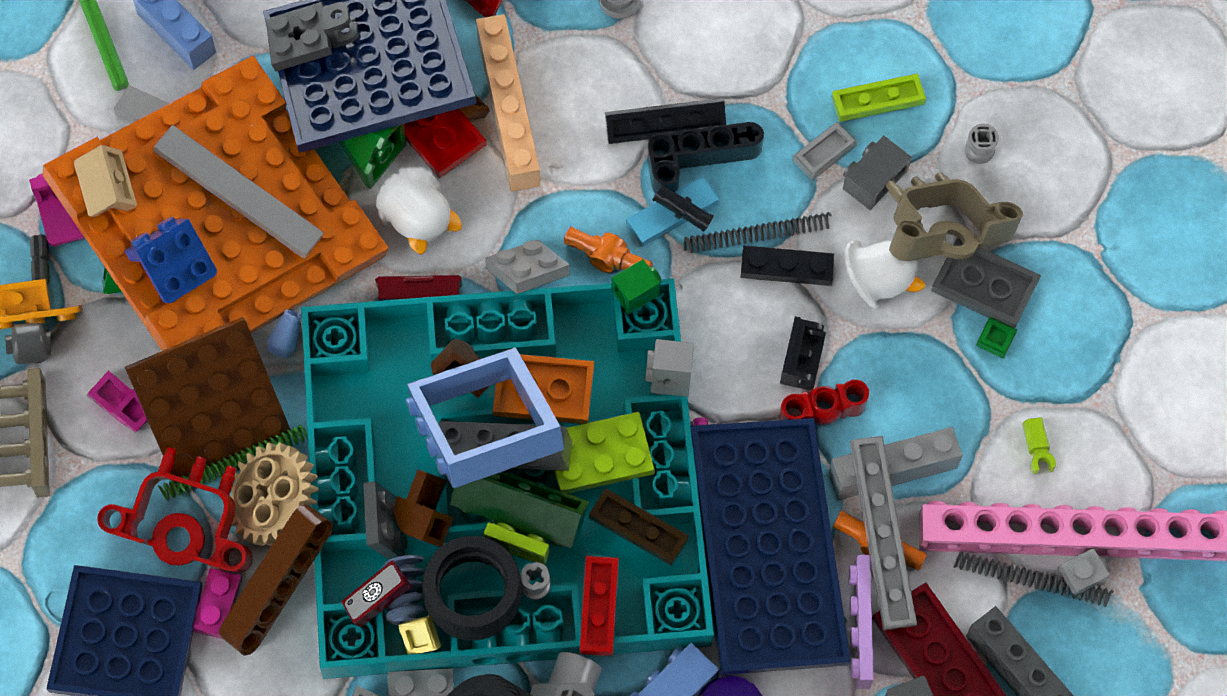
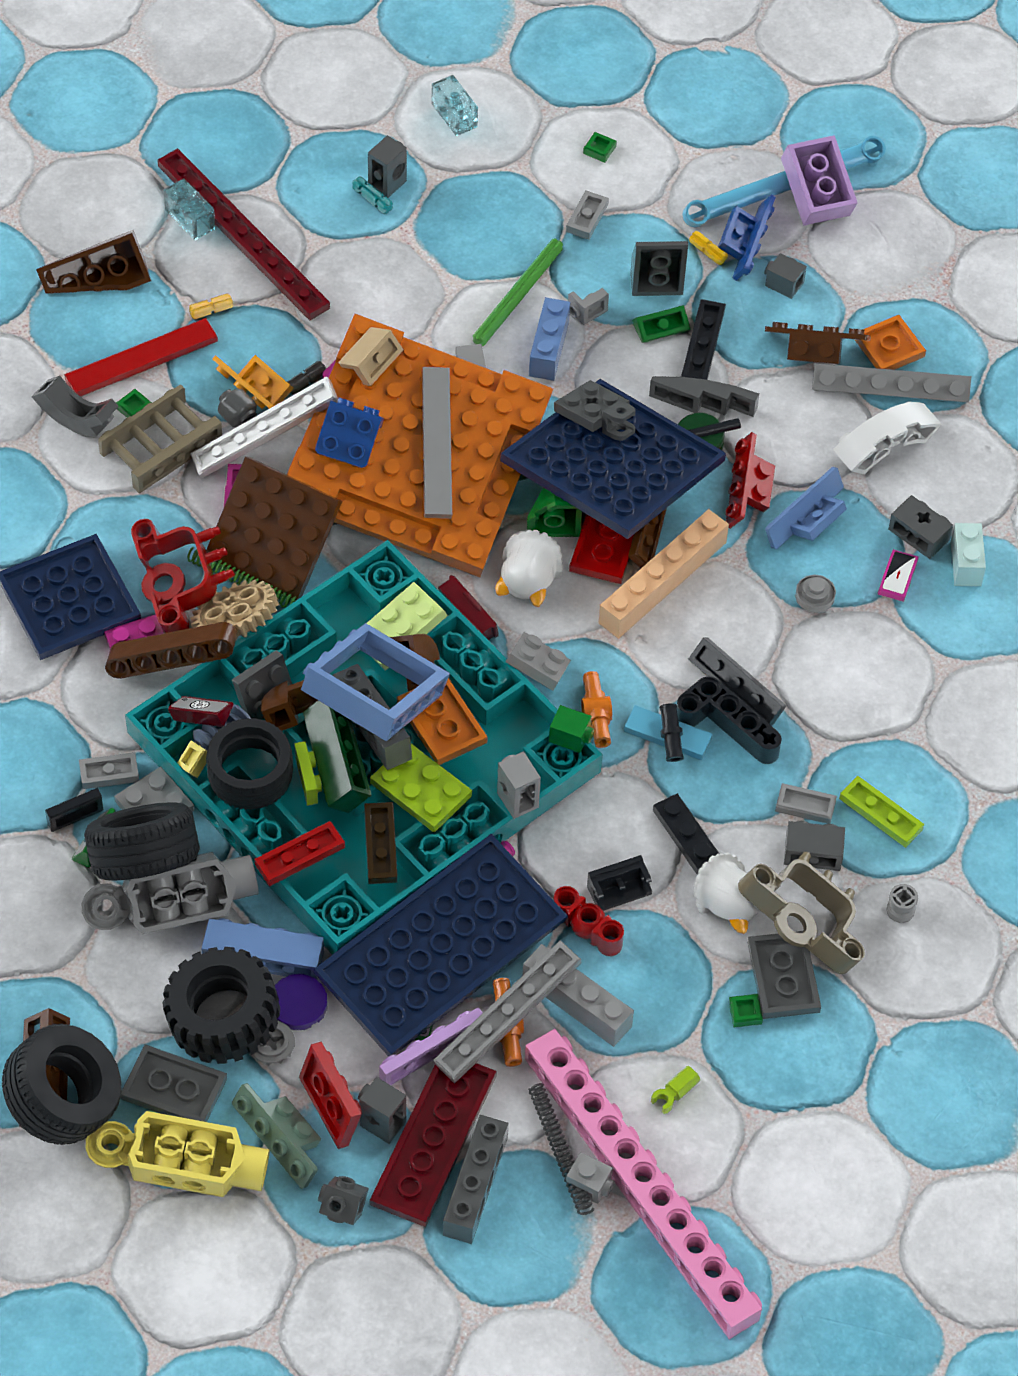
camera: 55 degrees right, 10 degrees down
light blue cone [266,309,302,358] -> none
light grey bush [521,562,550,600] -> none
dark grey piece [683,212,832,253] -> none
none -> white tile [190,377,338,478]
none -> yellowish green plate [367,582,448,670]

